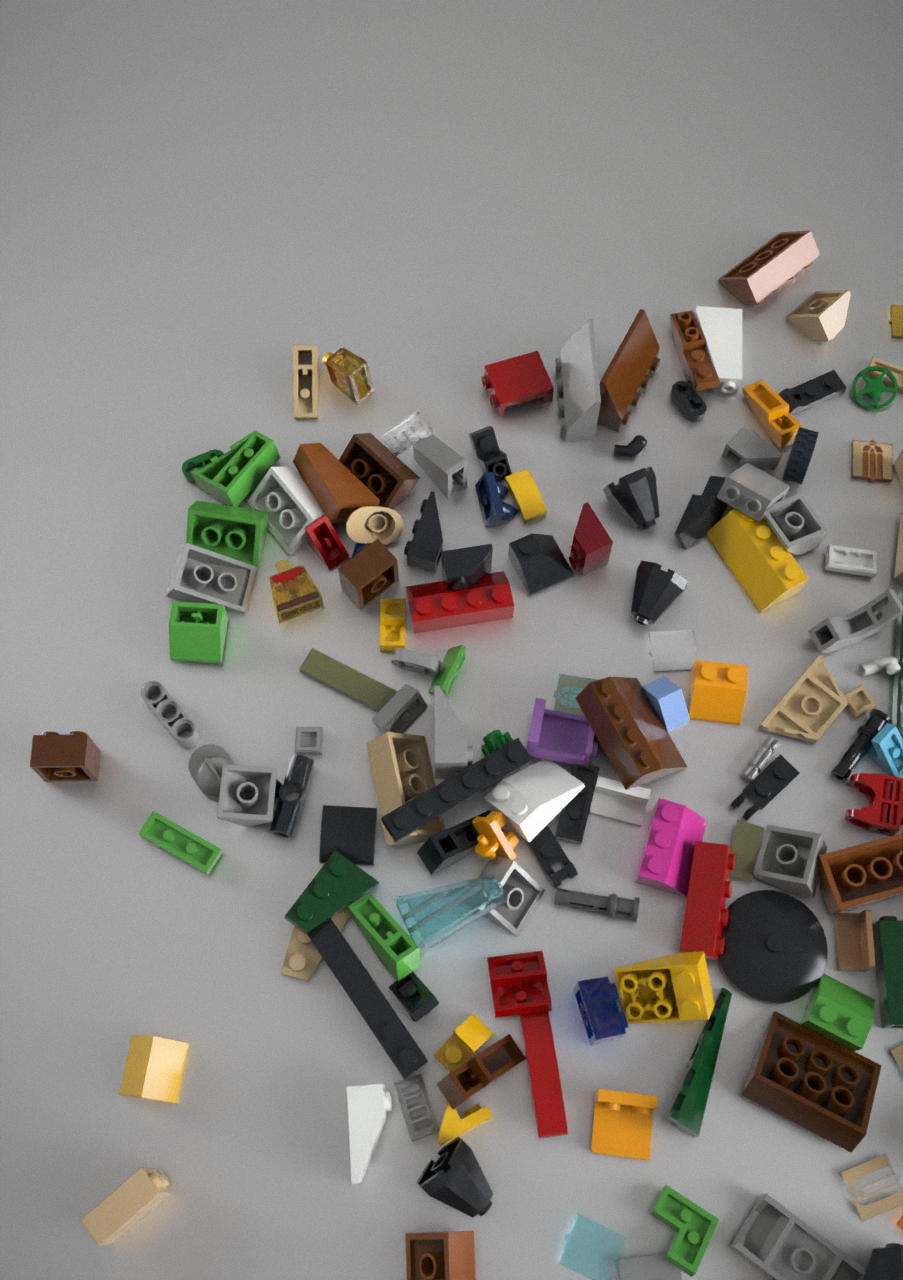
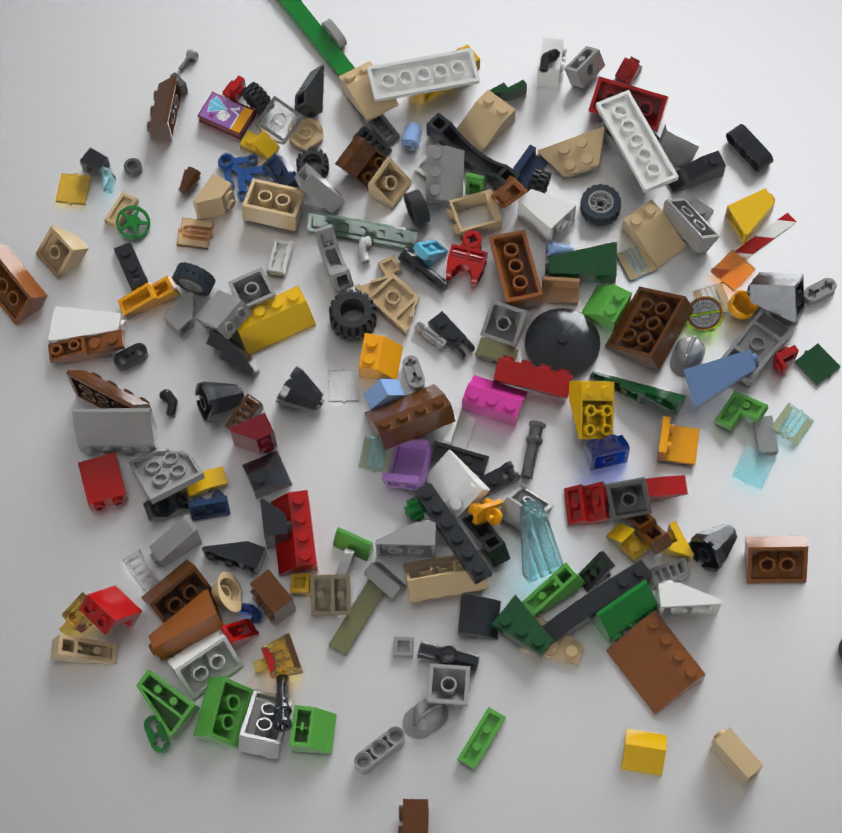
camera: 85 degrees left, 0 degrees up
none -> red panel [79,585,142,635]
none -> light grey plate [129,448,205,504]
none -> reddish brown slope [225,394,264,430]
none -> black pin [273,674,292,731]
none -> dark tan slope [310,575,351,615]
none -> black tyre [329,289,377,341]
none -> light grey beam [402,355,425,391]
none -> green slope [594,580,658,643]
none -> dark grey slope [605,477,652,520]
none -> dark orange slope [606,611,706,715]
none -> light grey piece [670,335,705,377]
none -> medium blue slope [684,349,759,408]
none -> tile [688,296,724,333]
none -> light orange hair [728,290,758,320]

